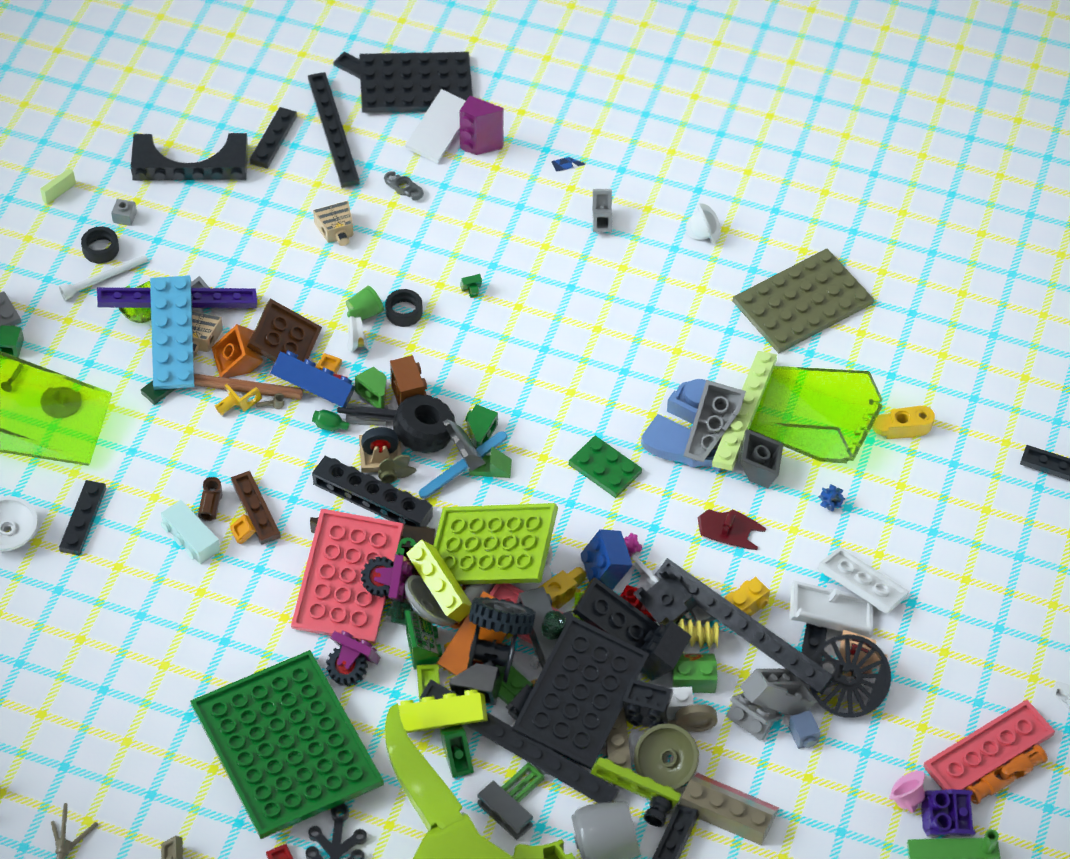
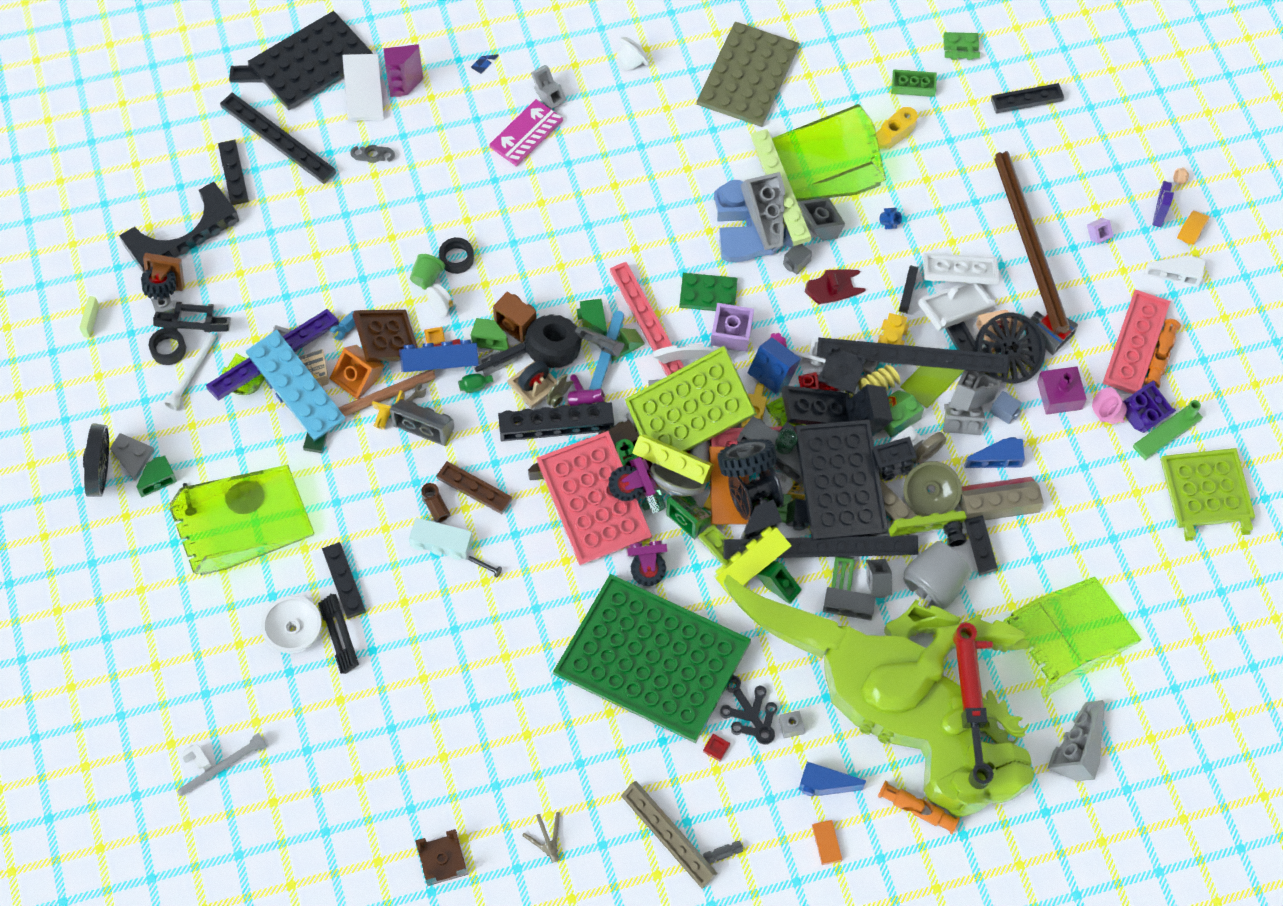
camera: 35 degrees left, 10 degrees up
light orange tile [230,514,256,544] -> none
tan torso [313,200,354,246] -> none
green tile [460,274,482,298] -> none
none -> plate [141,253,185,300]
none -> black bar [153,301,231,333]
none -> black container [318,593,359,674]
none -> dark azure bar [330,311,356,341]
none -> dark grey slope [390,399,455,446]
none -> pin [468,556,502,578]
none -> dark pink tile [489,99,563,167]
none -> magenta piece [567,374,605,406]
none -> coral plate [610,262,684,376]
none -> white tile [654,344,731,364]
none -> lavender brick [711,303,754,352]
none -> dark grey brick [783,244,812,275]
none -> dark grey brick [866,559,892,598]
none -> bright green piece [891,69,937,97]
none -> black beam [898,265,919,314]
none -> lime sticker [900,366,964,408]
none -> bright green plate [943,32,980,60]
none -> blue slope [964,437,1025,468]
none -> reddish brown axle [994,151,1070,335]
none -> dark grey torso [1030,311,1078,356]
none -> magenta brick [1037,366,1087,415]
none -> lavender plate [1087,218,1114,243]

